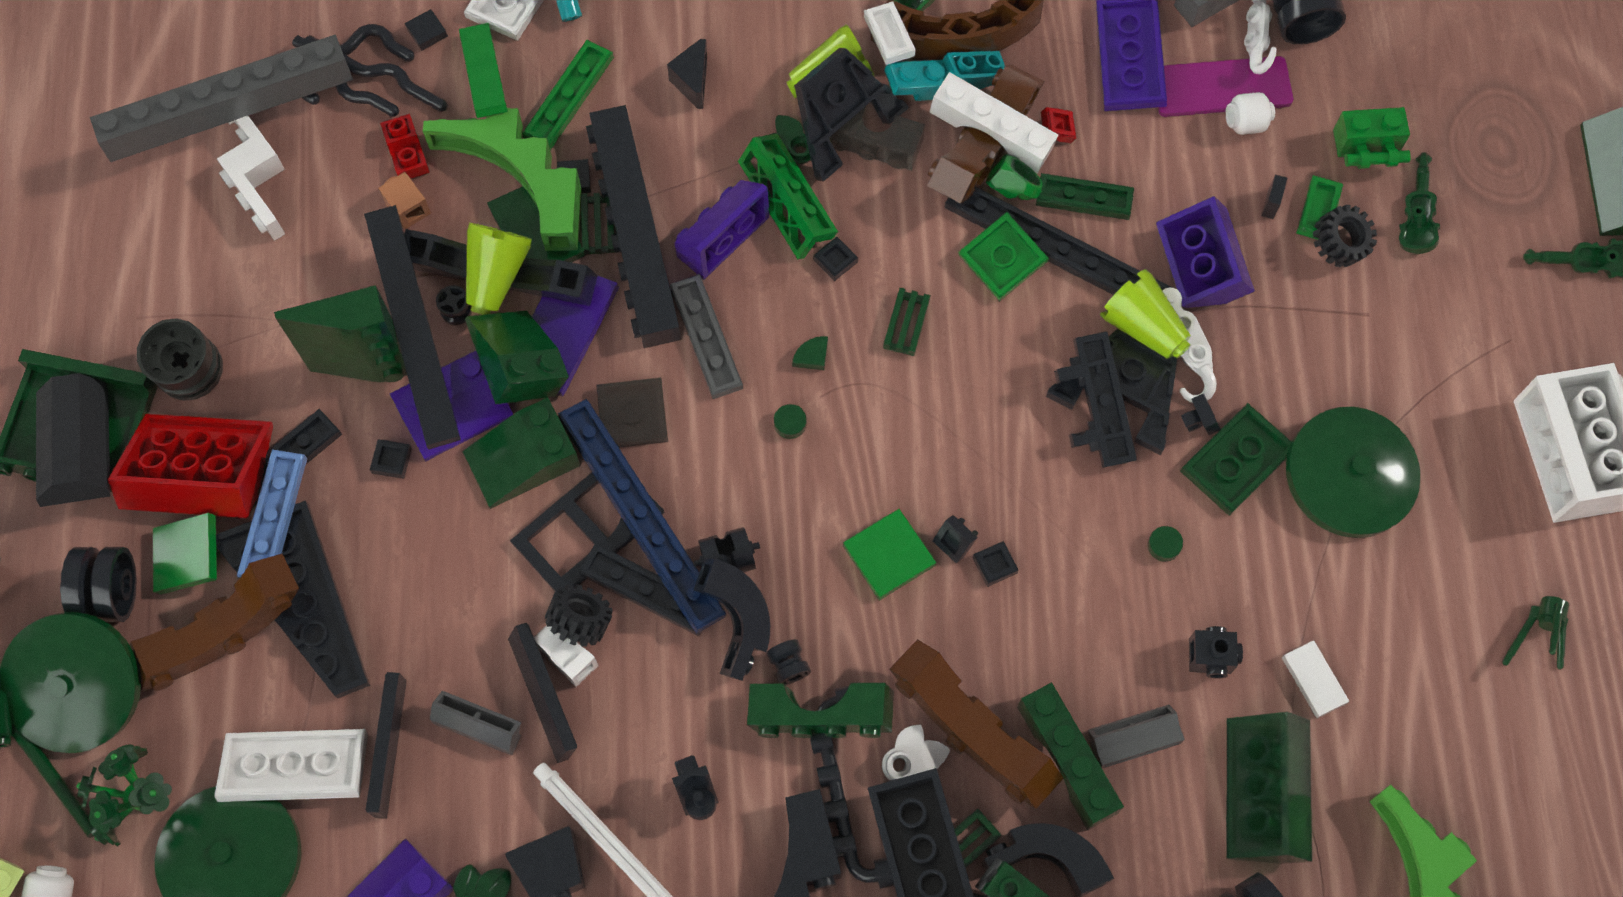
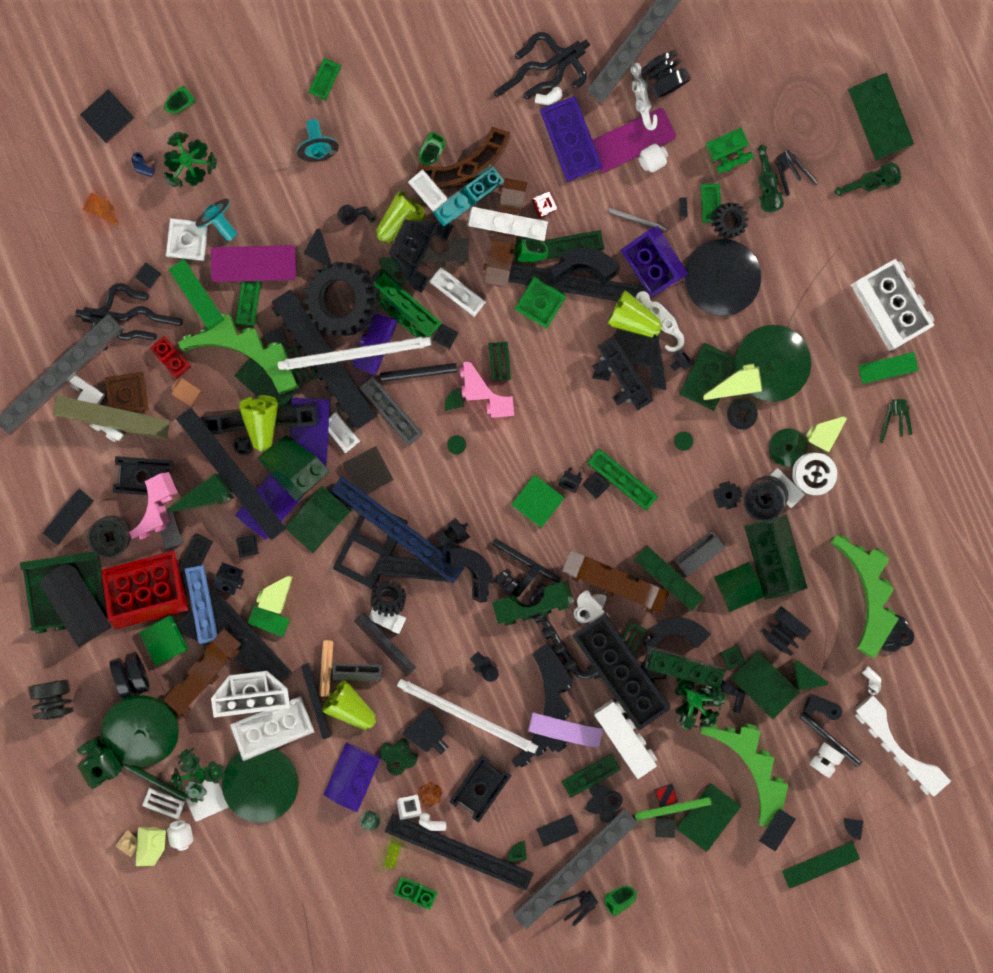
camera: 20 degrees left, 20 degrees up
none -> black tile [43,489,95,545]
none -> olive tile [52,395,170,440]
none -> reddish brown plate [104,372,149,412]
none -> black piece [113,456,173,495]
none -> bright pink arch [129,472,178,540]
none -> white tile [142,787,185,820]
none -> dark grey slope [160,508,184,549]
none -> white sticker [182,780,229,821]
none -> magenta piece [211,245,296,282]
none -> white wedge [211,671,290,717]
none -> black brick [213,562,245,595]
none -> green tile [248,605,290,637]
none -> yellowish green slope [256,576,293,614]
none -> white piece [278,337,431,370]
none -> black tyre [303,262,381,336]
none -> light nougat axle [319,640,334,697]
none -> lime cone [322,680,376,730]
none -> white tile [329,412,360,453]
none -> black plate [337,204,376,225]
none -> black piece [380,363,457,382]
none -> white tile [429,267,486,317]
none -> bright pink arch [460,362,514,418]
none -> black bar [492,539,562,583]
none -> black tile [512,563,541,597]
none -> black arch [549,248,620,285]
none -> green tile [587,448,658,511]
none -> light grey axle [607,208,668,231]
none -> black dish [684,239,761,316]
none -> yellowish green slope [704,364,762,400]
none -> dark green slope [714,562,764,612]
none -> black gear [727,399,758,430]
none -> black wheel [744,475,788,522]
none -> dark green dish [769,429,807,467]
none -> black plant [776,150,818,196]
none -> white wheel [792,452,837,495]
none -> yellowish green slope [806,417,847,452]
none -> green tile [858,352,919,384]

